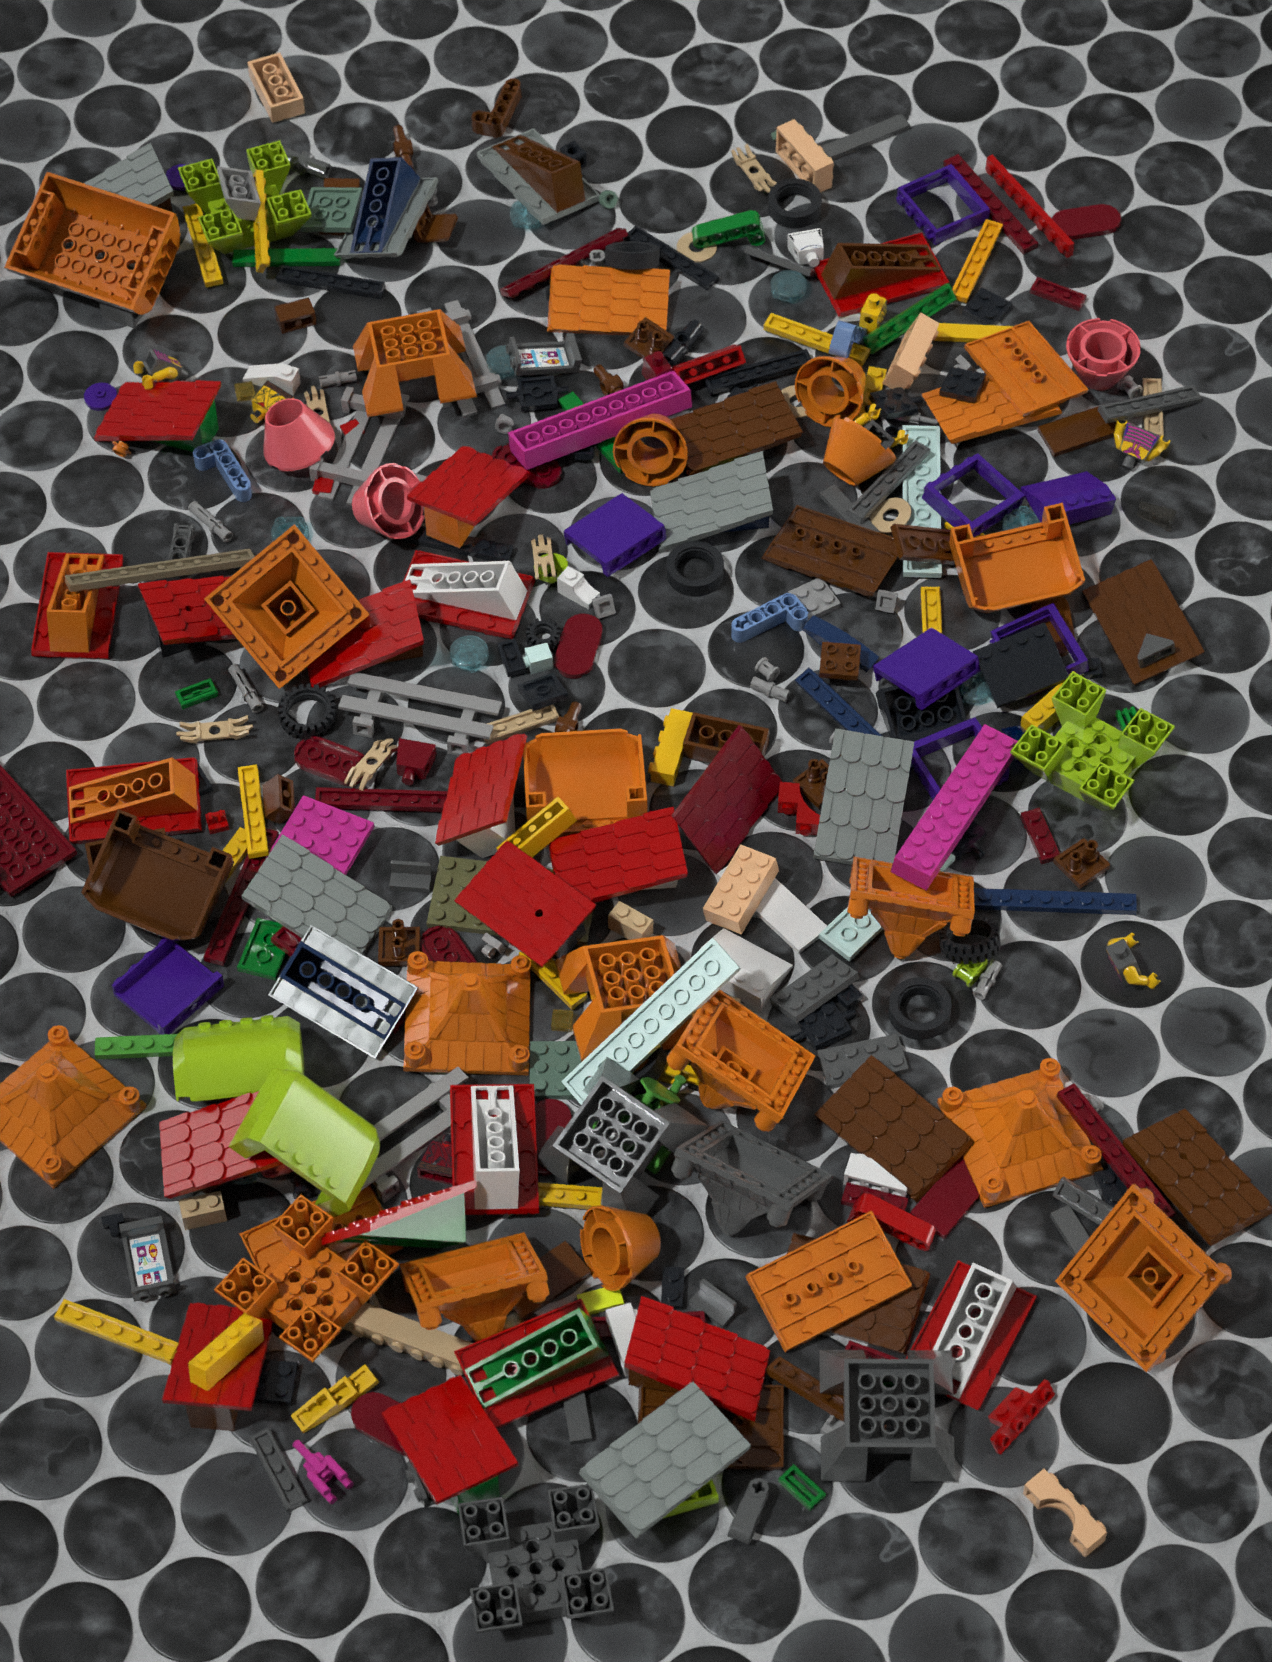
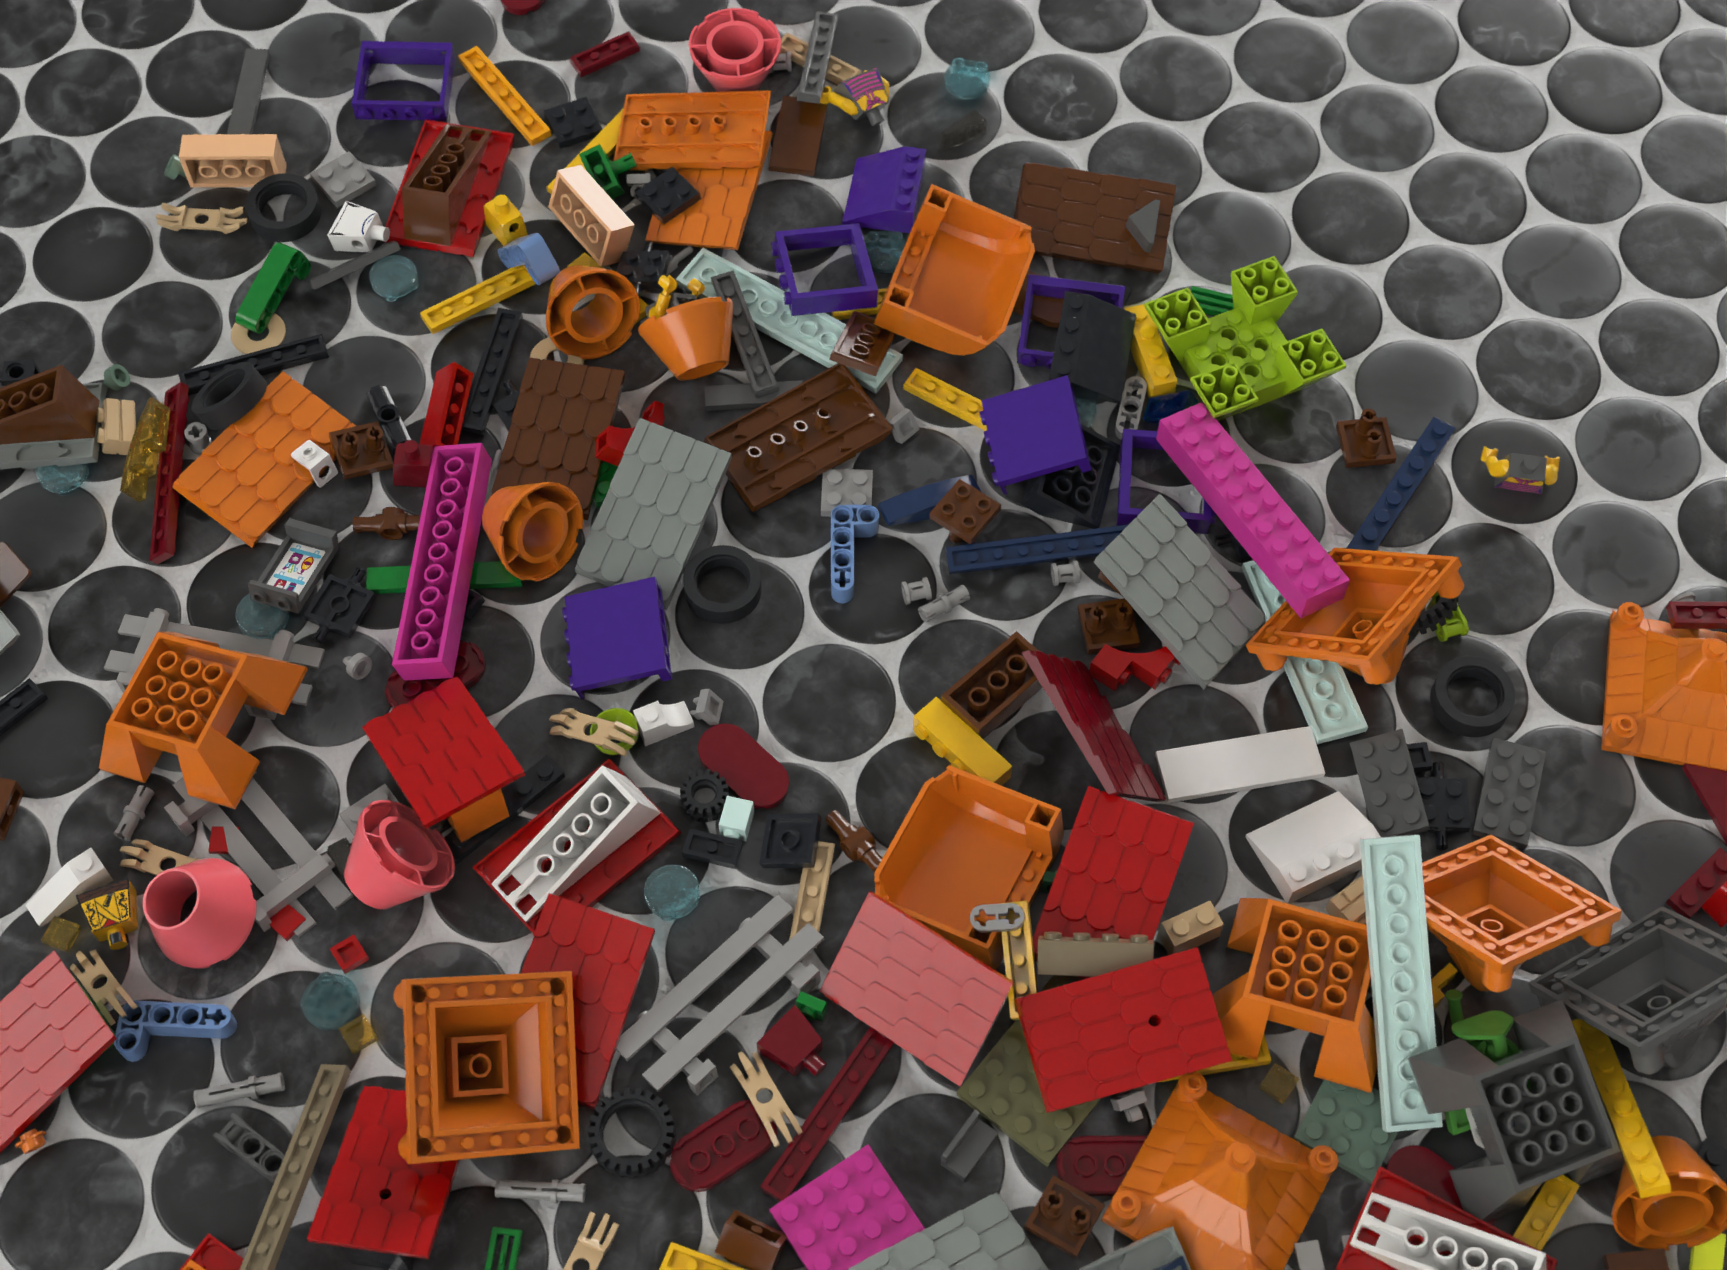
camera: 60 degrees left, 5 degrees up
light nougat brick [703,845,779,935] -> none
reddish brown piece [814,1055,974,1203] -> none
white slope [843,1153,907,1197] -> none
green tile [863,283,957,354] -> none
tan gear [870,498,912,533] -> none
dark red plate [943,154,1038,254] -> none
light grey pin [973,960,1002,1000] -> none
red plate [985,154,1074,258] -> none
dark red plate [1020,808,1060,865] -> none
none -> tan piece [70,949,138,1026]
none -> tan brick [97,398,136,456]
none -> clear yellow slope [120,397,170,502]
none -> white bracket [291,440,338,487]
none -> light grey plate [310,151,376,208]
none -> red plate [330,934,369,974]
none -> green brick [579,144,637,199]
none -> red arch [595,400,665,466]
none -> green plate [796,991,827,1021]
none -> clear light blue tile [945,58,990,99]
none -> light grey beam [970,903,1025,933]
none -> dark tan brick [1037,932,1154,976]
none -> light grey beam [1115,376,1147,440]
none -> yellow plate [1571,1019,1671,1199]

